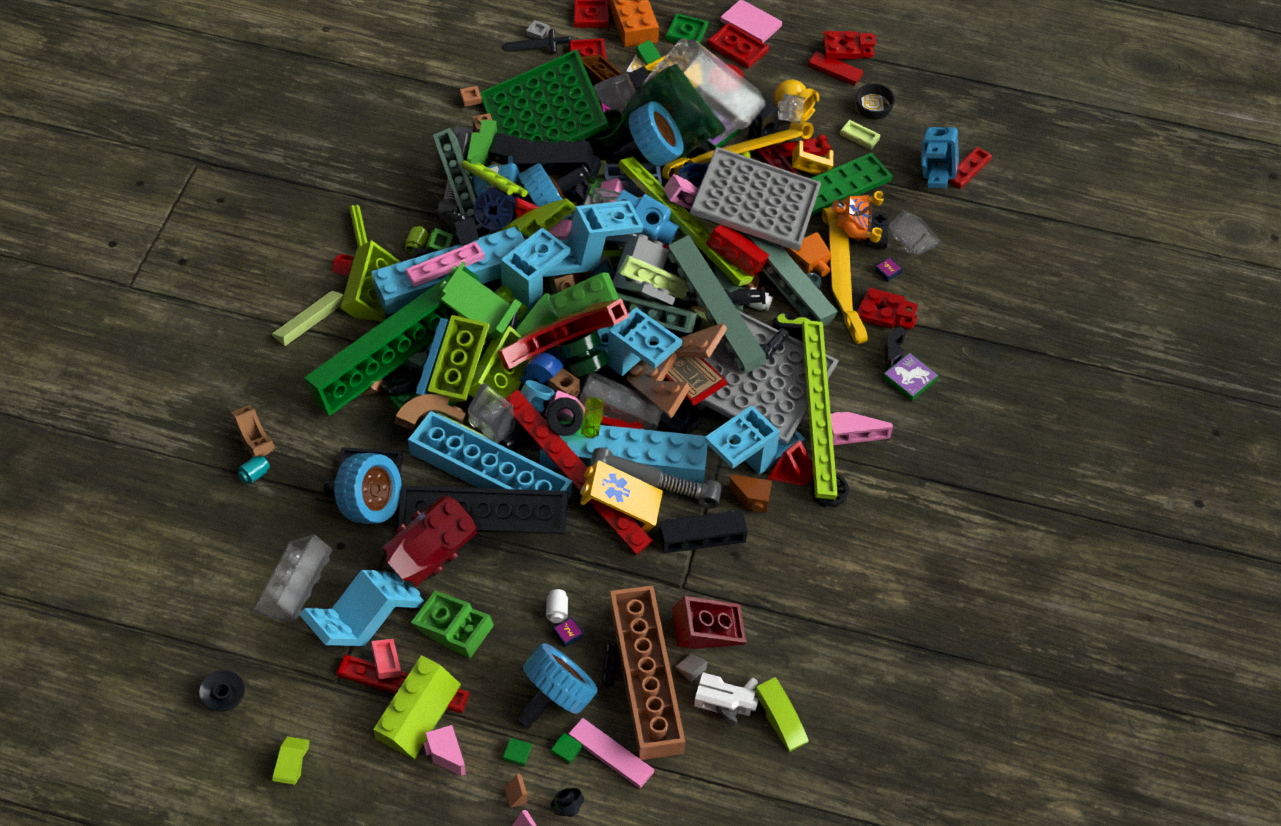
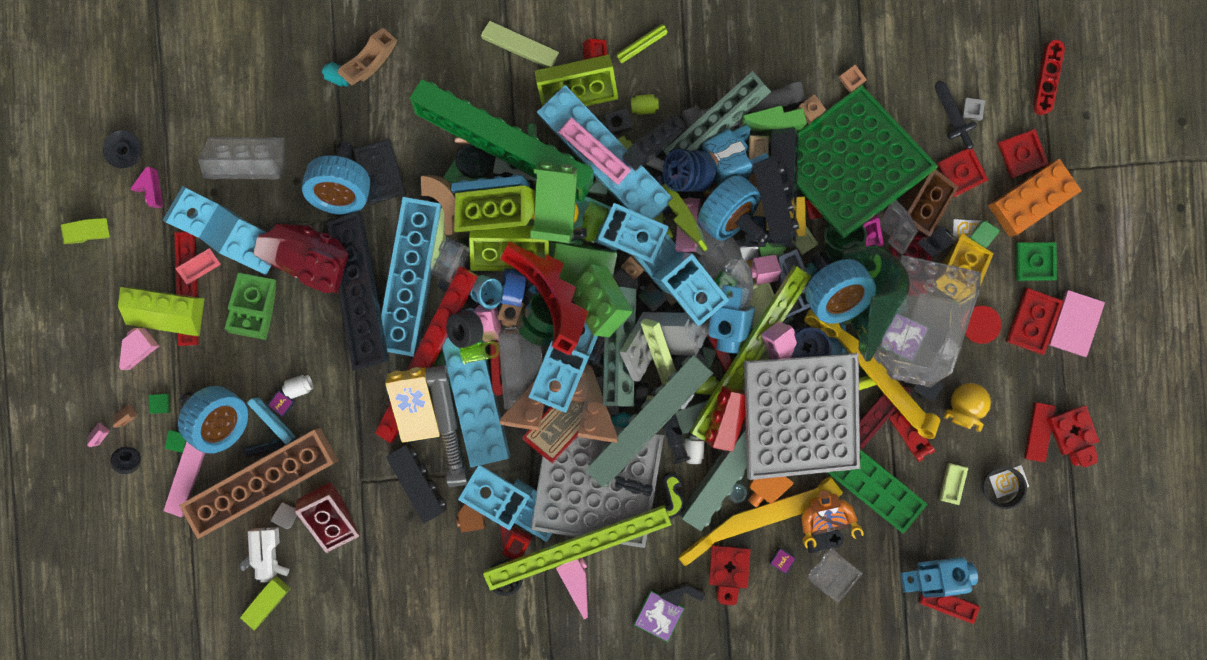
camera: 70 degrees right, 35 degrees up
bright green brick [426,228,453,252] -> none
lime bar [461,160,528,197] -> none
red tile [515,198,539,218] -> none
clear brick [777,94,805,123] -> none
yellow panel [792,140,833,175] -> none
none -> dark pink slope [131,167,164,208]
none -> medium azure tile [247,398,297,445]

